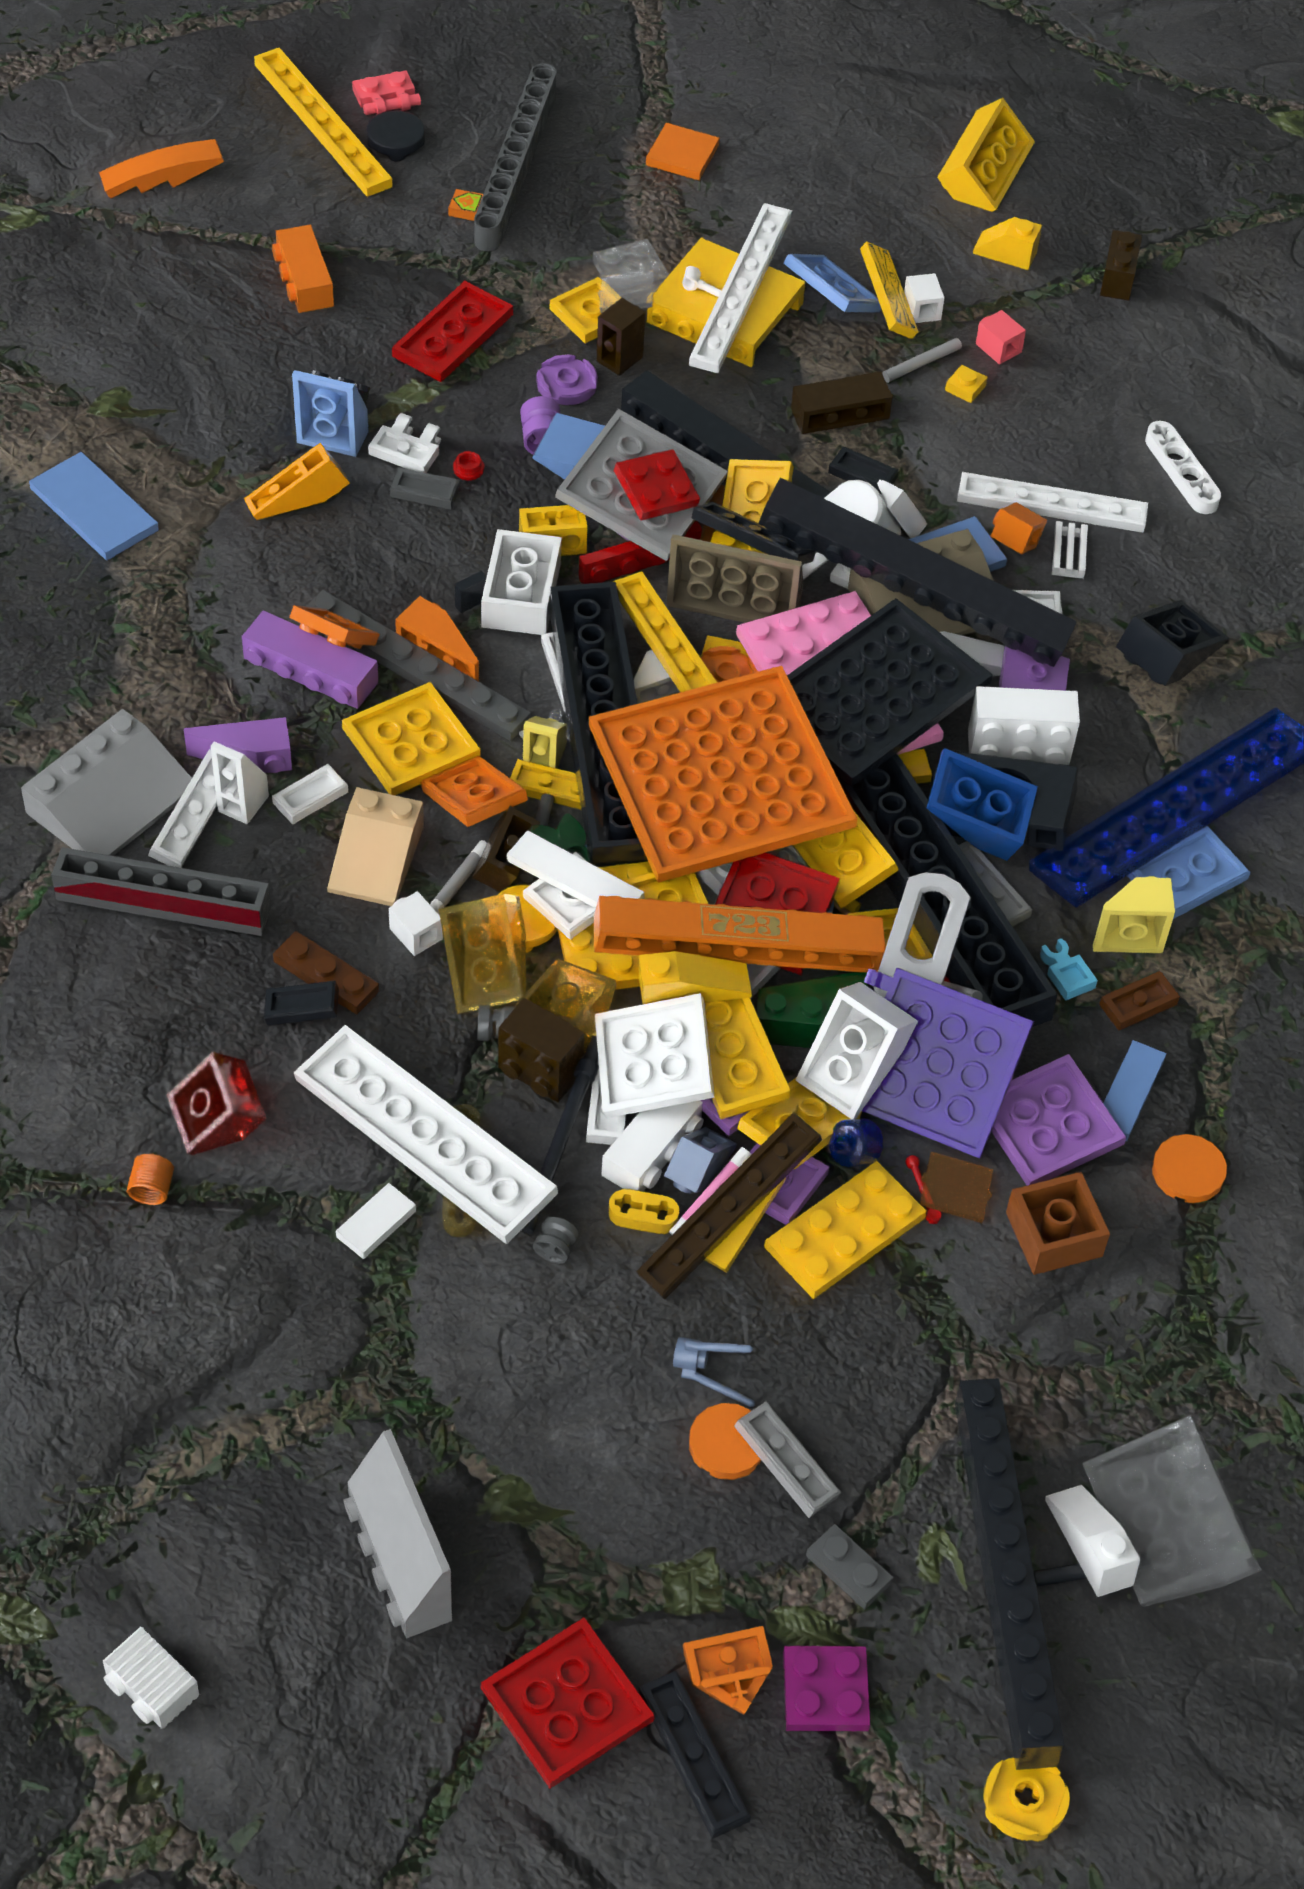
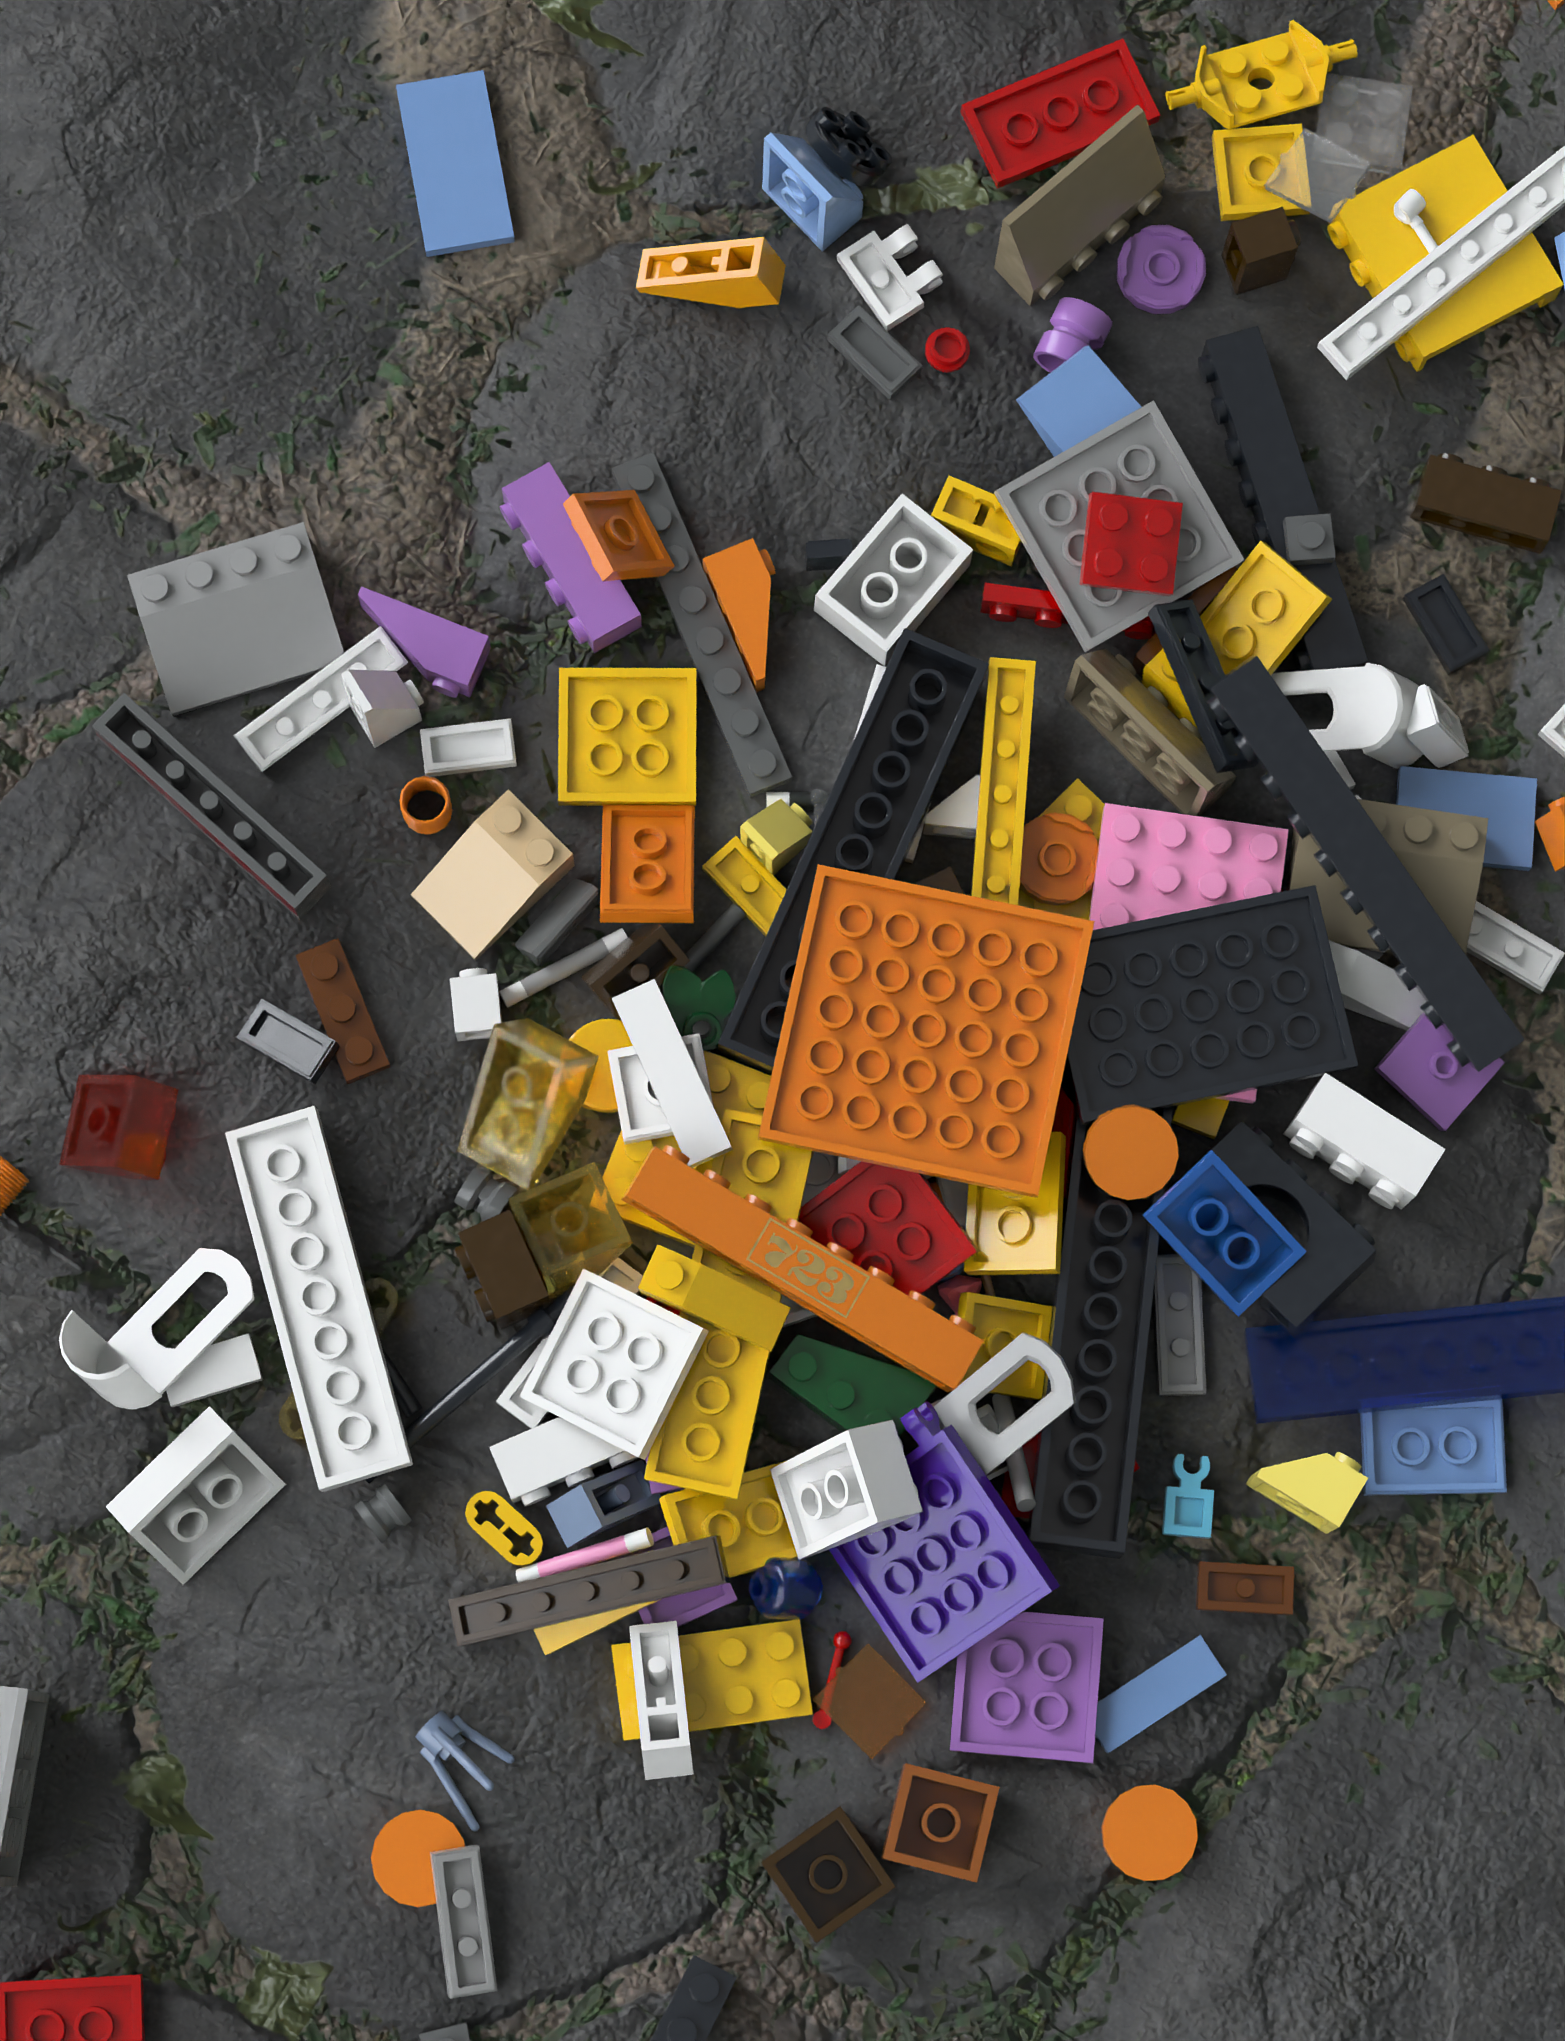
camera: 30 degrees right, 25 degrees up
none -> white piece [59,1248,254,1410]
none -> white slope [106,1406,286,1585]
none -> orange piece [399,776,453,835]
none -> dark grey slope [515,879,599,967]
none -> white slope [629,1621,693,1780]
none -> dark brown brick [760,1806,896,1943]
none -> dark tan slope [994,104,1165,306]
none -> orange tile [1083,1104,1179,1200]
none -> yellow plate [1165,20,1358,129]
none -> dark grey plate [1283,514,1335,566]

